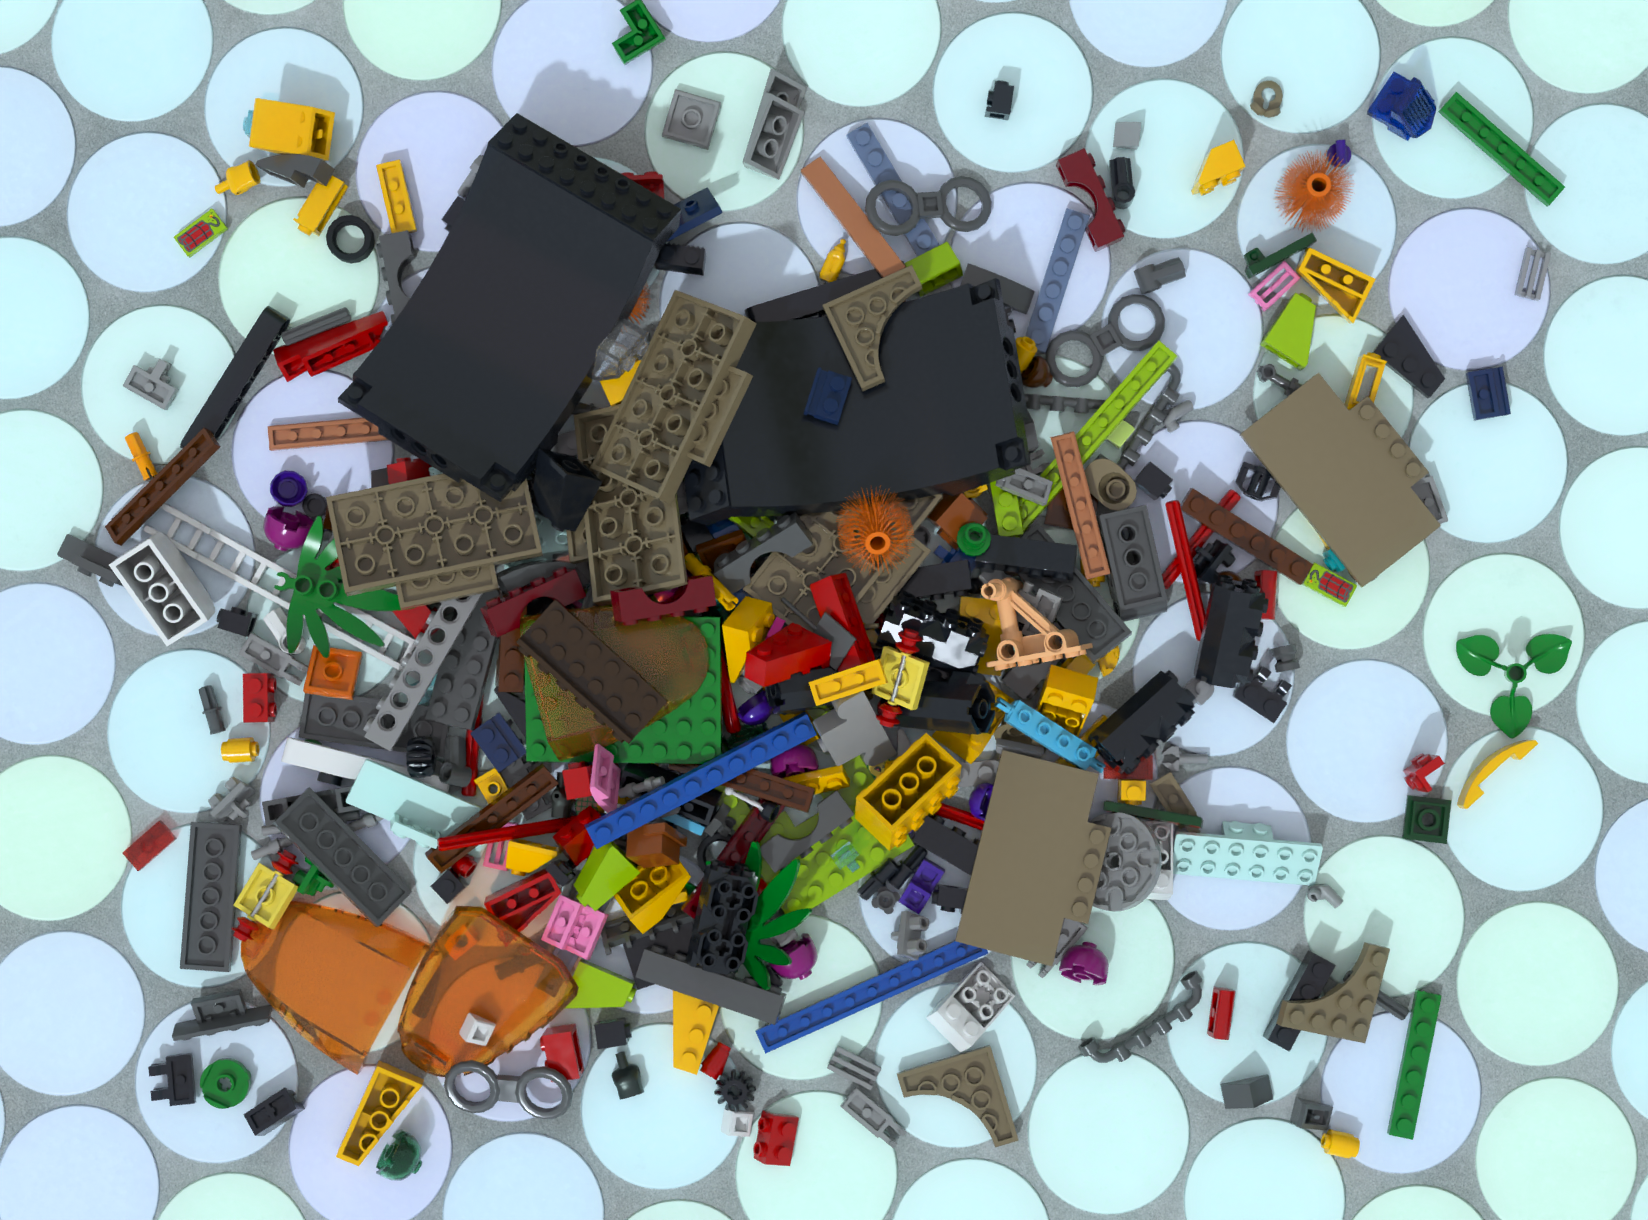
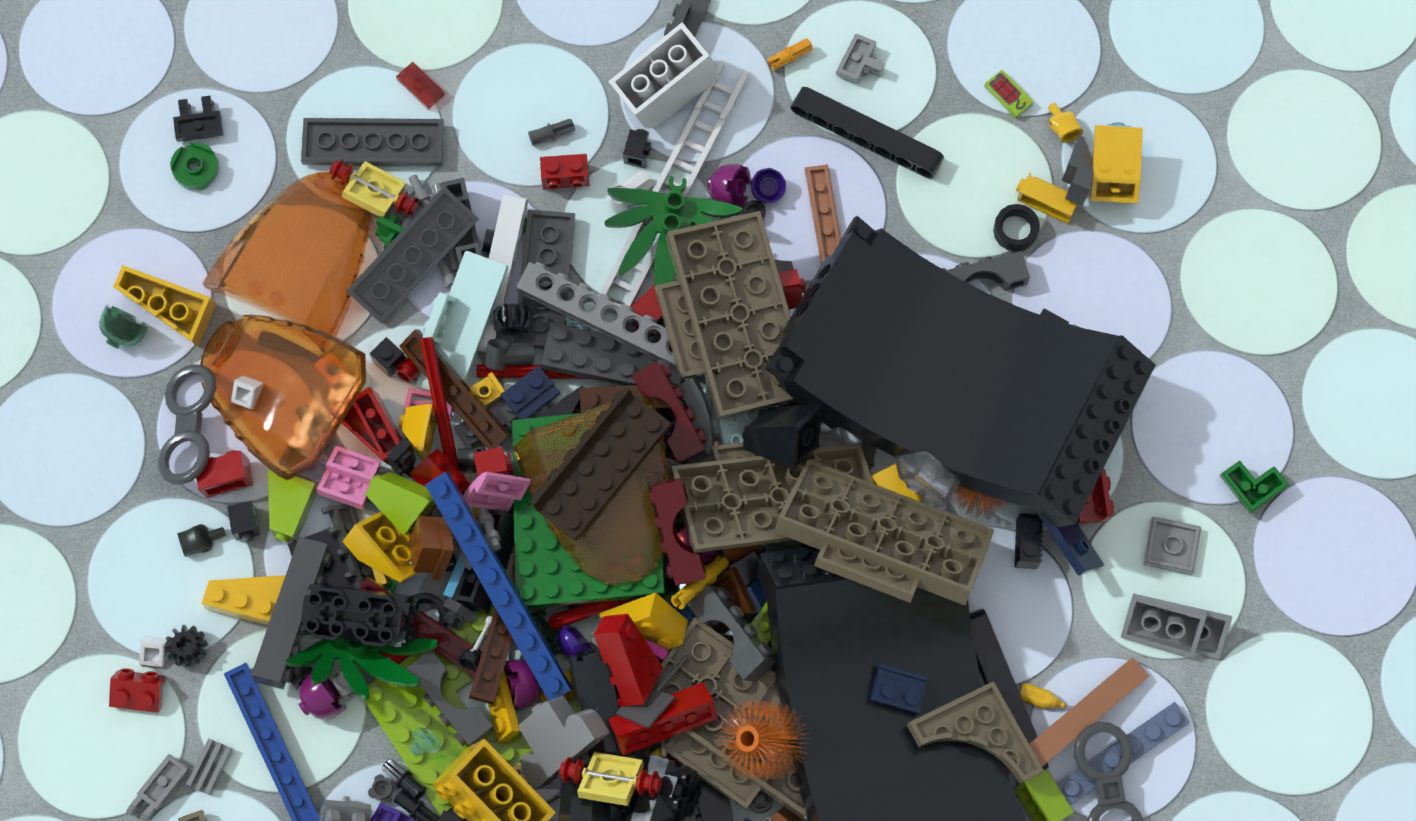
camera: 90 degrees right, 15 degrees down
reddish brown plate [105,428,221,546] -> none
dark grey bracket [172,989,272,1041] -> none
light grey hips [208,777,256,822] -> none
yellow brick [221,737,260,763] -> none
light grey hinge [239,633,308,686] -> none
black hinge [243,1088,305,1136] -> none
red wedge [273,311,388,382] -> none
dark grey axle [281,307,351,346] -> none
orange tile [303,645,362,700] -> none
yellow plate [376,159,417,233] -> none
red cone [700,1042,731,1080] -> none
yellow plate [808,659,888,706] -> none

